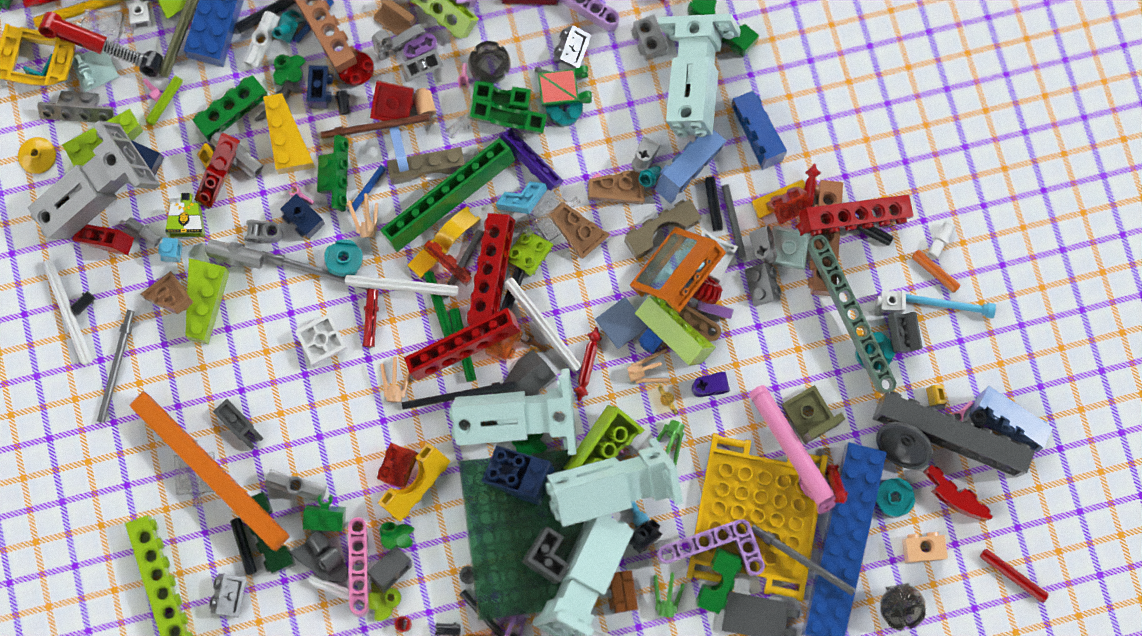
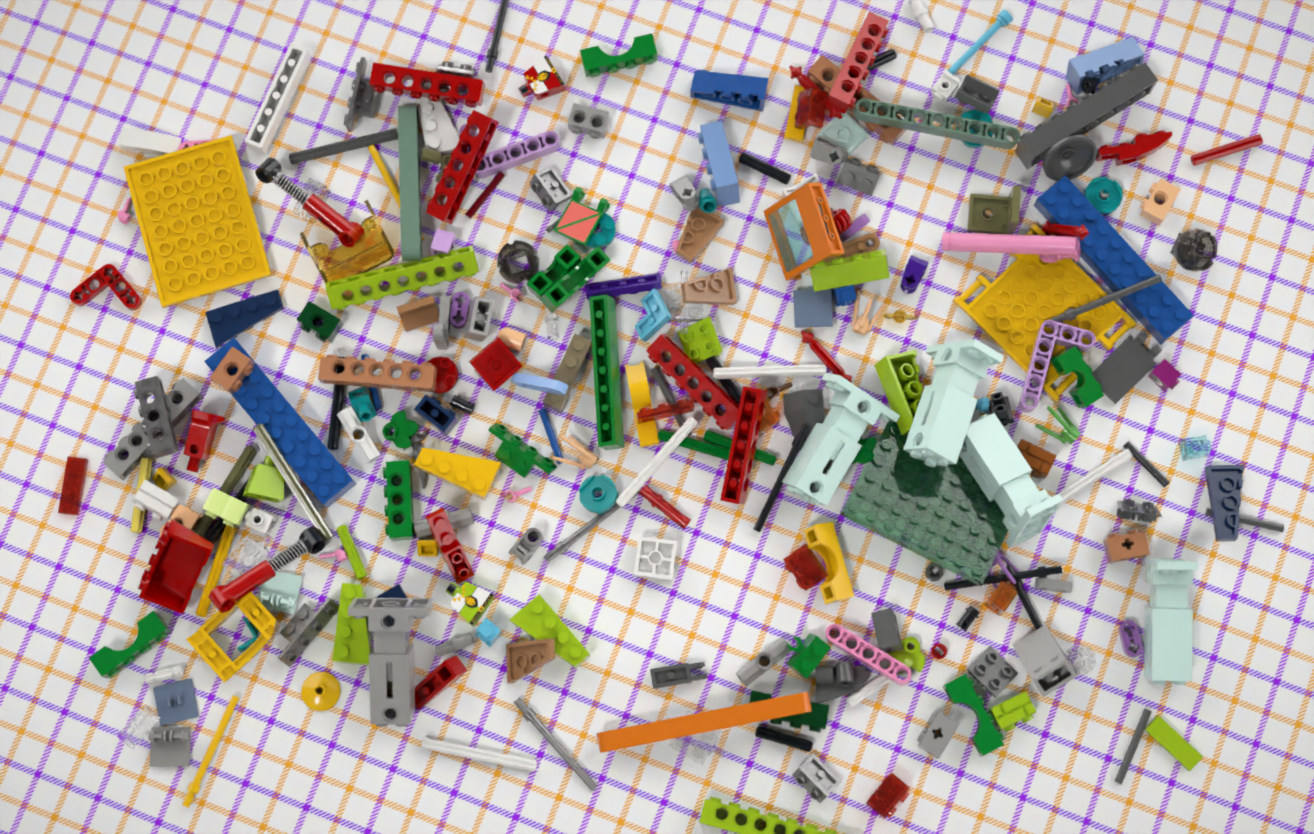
camera: 45 degrees left, 0 degrees up
black pin [70,291,96,315] -> none
light grey piece [205,239,266,269] -> none
dark blue brick [280,194,325,239] -> none
copper bar [321,114,431,139] -> none
green plate [379,522,414,550] -> none
light nougat plant [380,356,410,403] -> none
dark blue slope [482,445,555,506] -> none
dark grey brick [522,526,570,584] -> none
dark tan arch [624,199,702,260] -> none
bright green plant [656,420,685,465] -> none
light aqua brick [658,14,740,138] -> none
dark grey bar [722,184,746,258] -> none
orange axle [912,250,961,293] -> none

